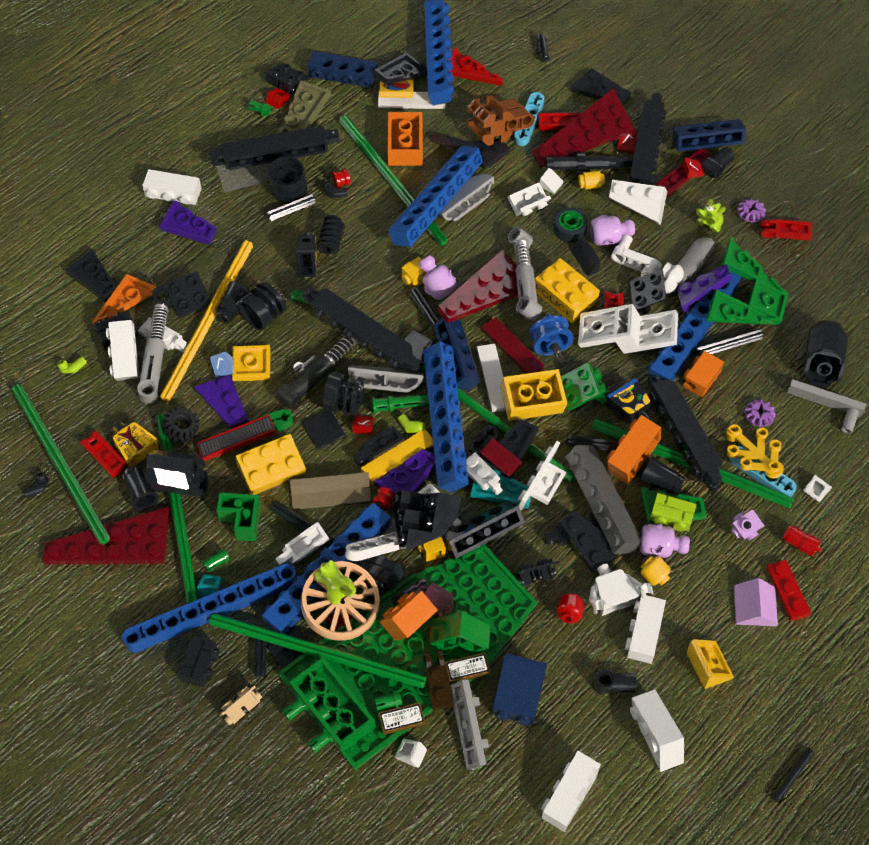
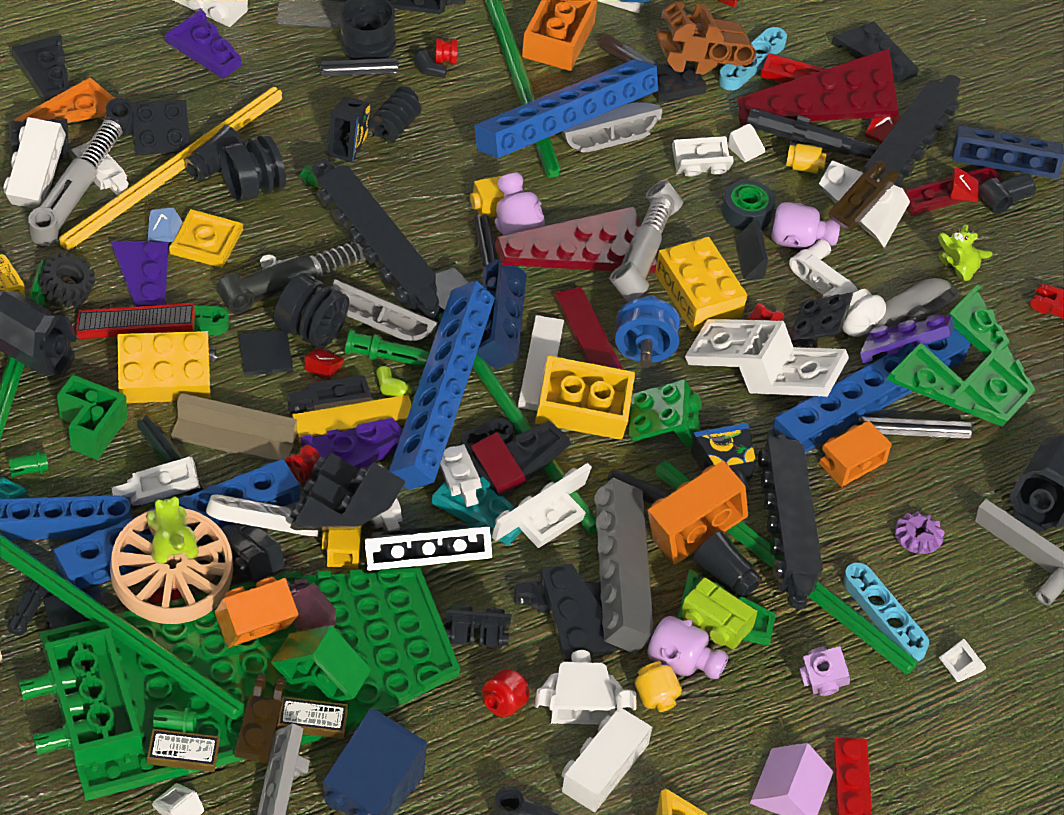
camera: 15 degrees right, 10 degrees down
yellow plant [726,424,784,479] -> none
medium lavender gear [737,198,766,222] -> none
red piece [782,524,822,558] -> none
none -> dark brown hinge [828,160,899,232]

